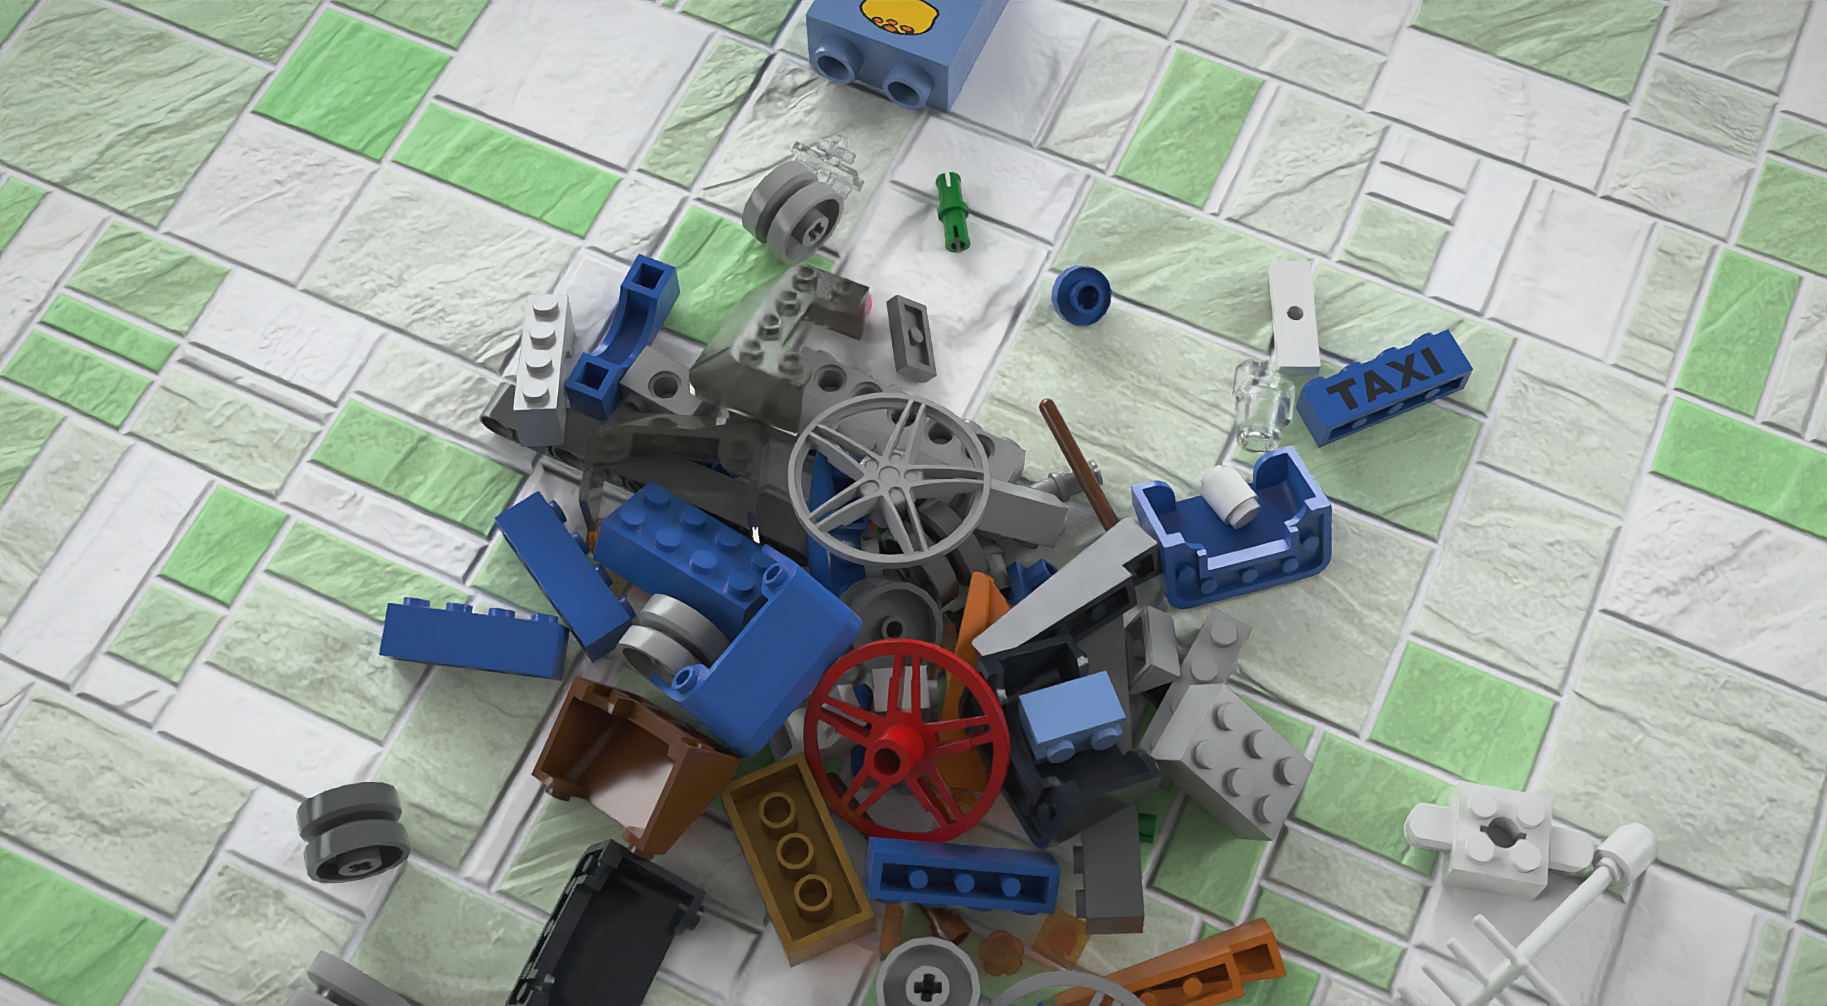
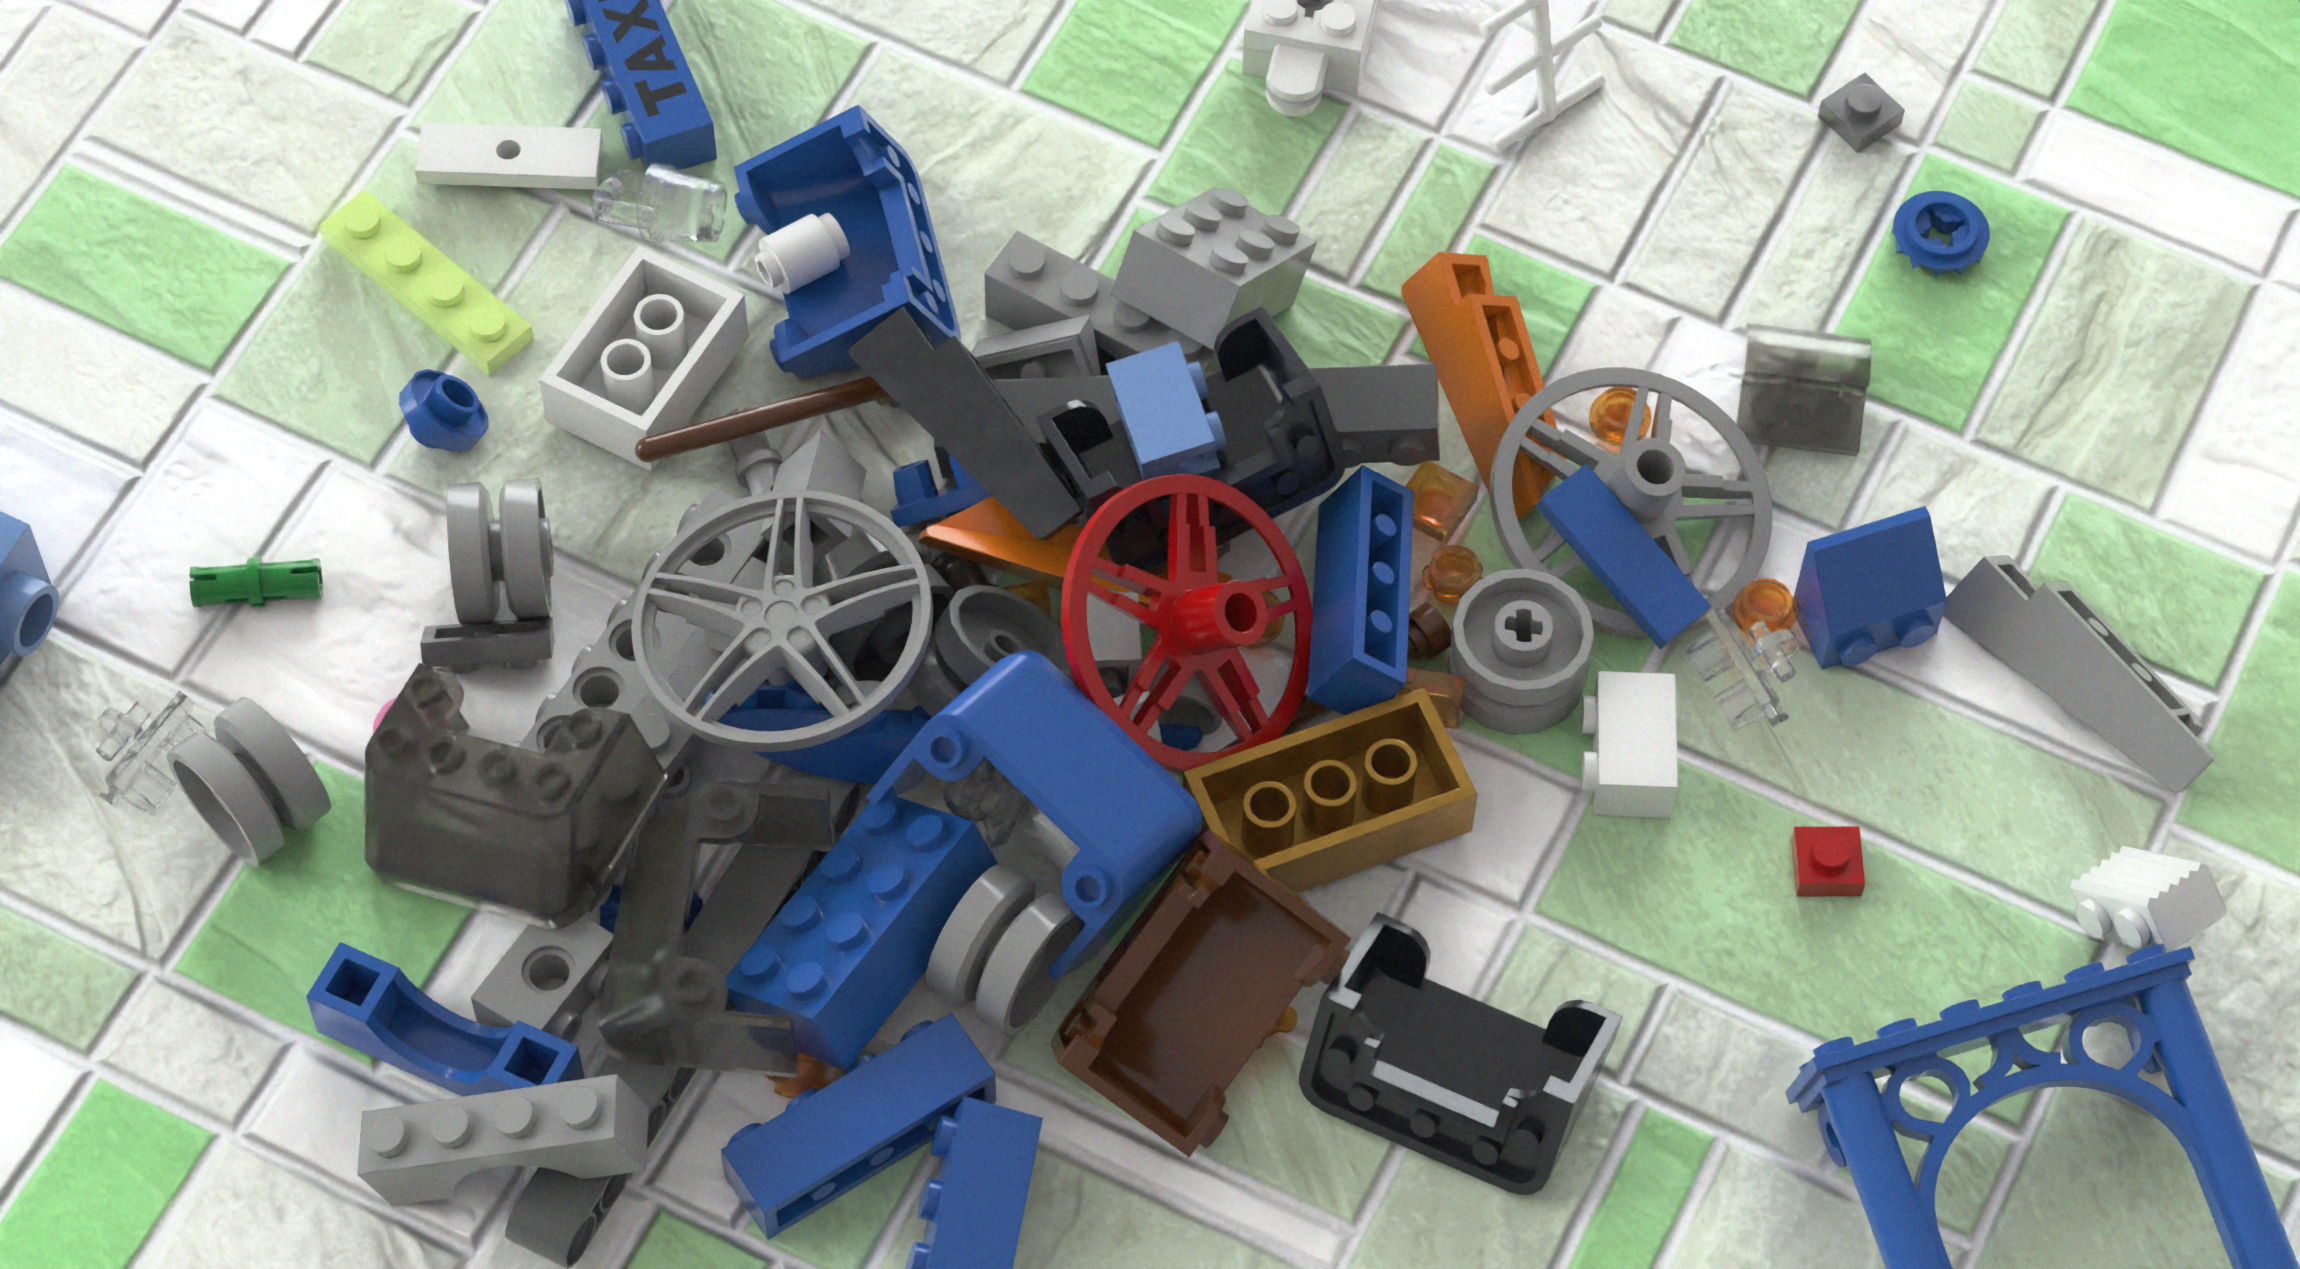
camera: 90 degrees left, 5 degrees down
none -> yellowish green plate [319,189,534,377]
none -> light grey wheel [446,477,554,625]
none -> white brick [539,245,749,472]

